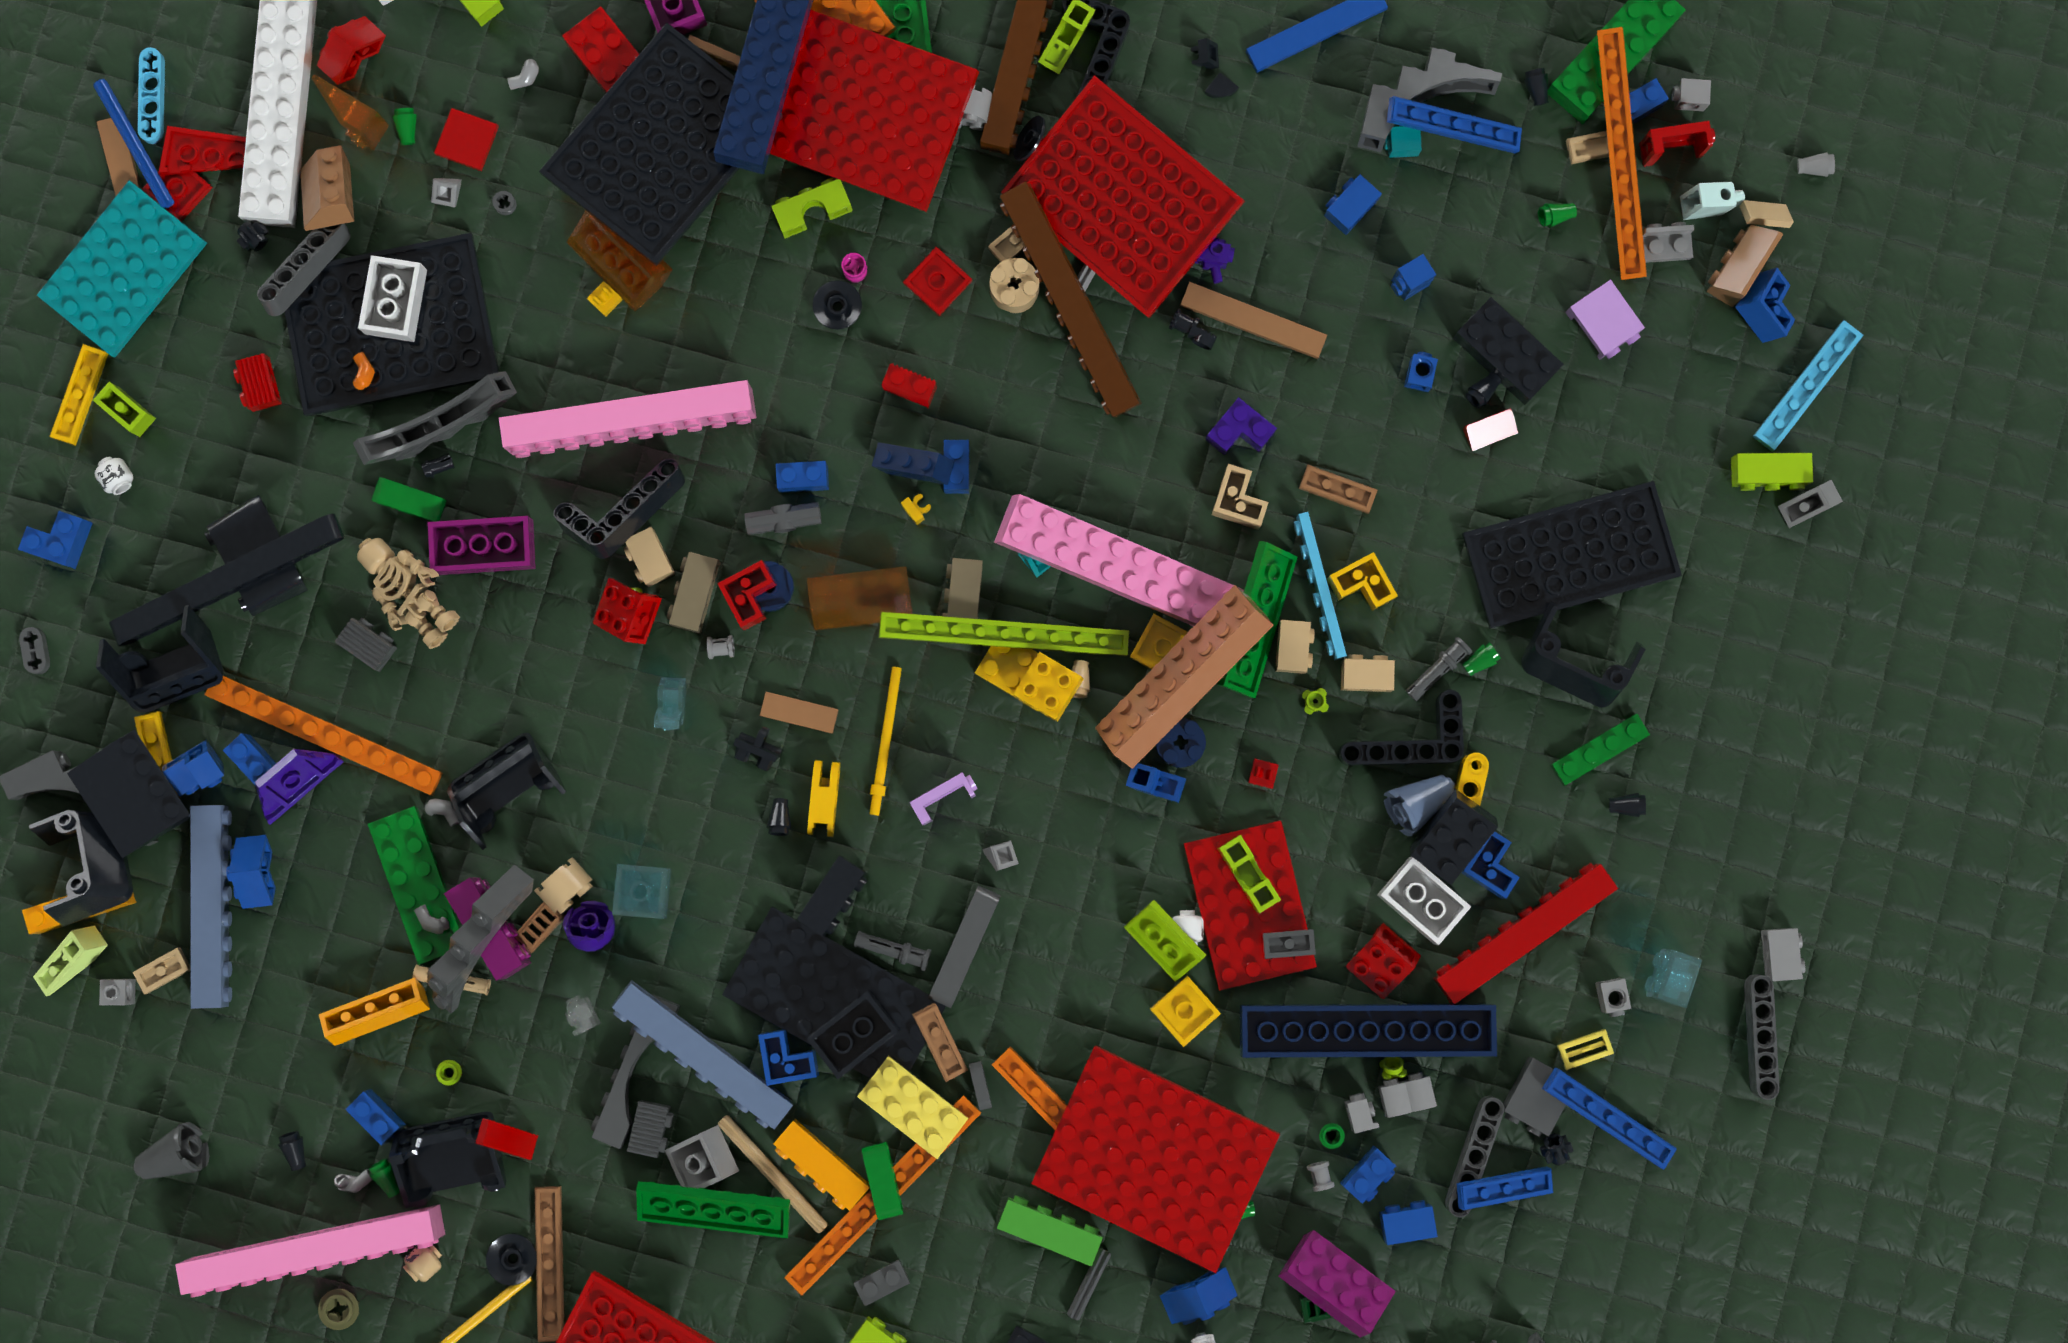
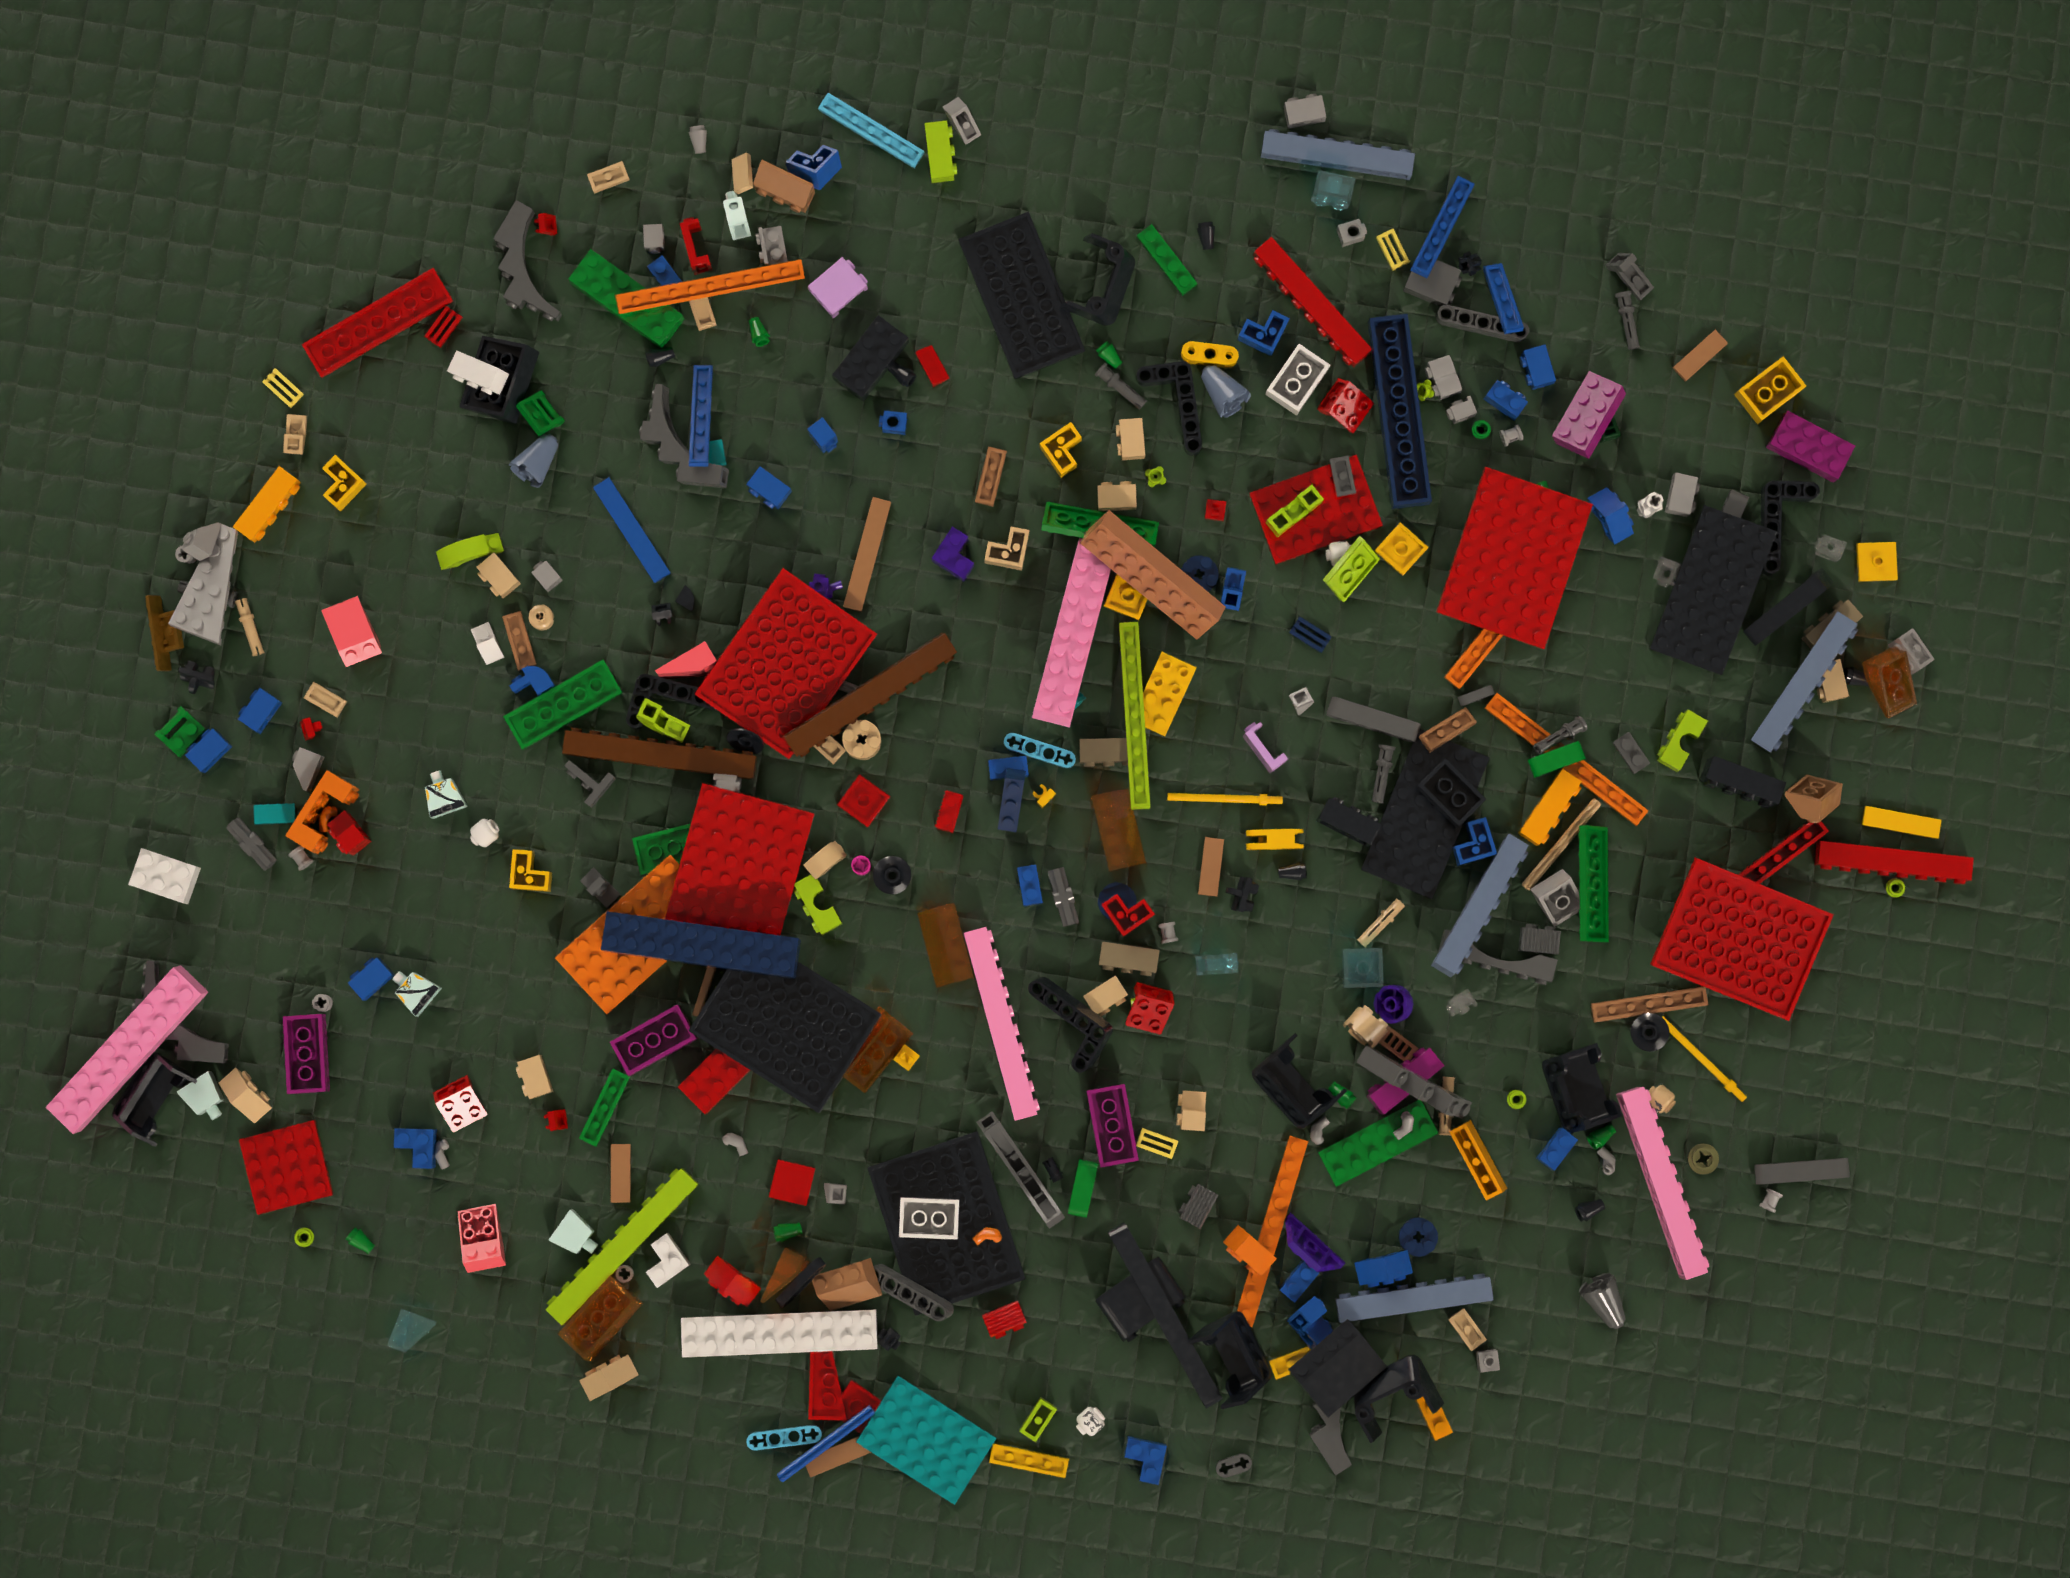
camera: 100 degrees left, 0 degrees up
yellowish green slope [33,925,108,996] -> none
tan piece [357,538,460,649] -> none
red tile [475,1118,538,1160] -> none
dark grey bush [492,191,517,215] -> none
light yellow plate [857,1056,968,1159] -> none
bright green brick [997,1195,1103,1267] -> none
dark grey axle [1067,1248,1111,1320] -> none
tan cone [1072,660,1090,698] -> none
black connector [1169,309,1217,350] -> none
medium azure plate [1294,512,1347,660] -> none
black brick [1410,789,1498,885] -> none
dark grey beam [1744,974,1780,1100] -> none
none -> tan plate [587,161,630,194]
none -> coral slope [655,642,717,679]
none -> black beam [775,1257,827,1308]
none -> tan brick [804,841,847,880]
none -> clear orange slope [917,903,974,988]
none -> medium azure beam [1004,733,1076,768]
none -> light yellow tile [1136,1128,1178,1159]
none -> tan brick [1176,1091,1206,1131]
none -> orange brick [1223,1225,1277,1276]
none -> sand blue brick [1260,129,1415,180]
none -> dark blue tile [1289,616,1331,653]
none -> green cone [1328,1081,1357,1109]
none -> tan pin [1357,898,1405,948]
none -> dark blue plate [1398,1217,1438,1257]
none -> dark grey pin [1533,716,1587,755]

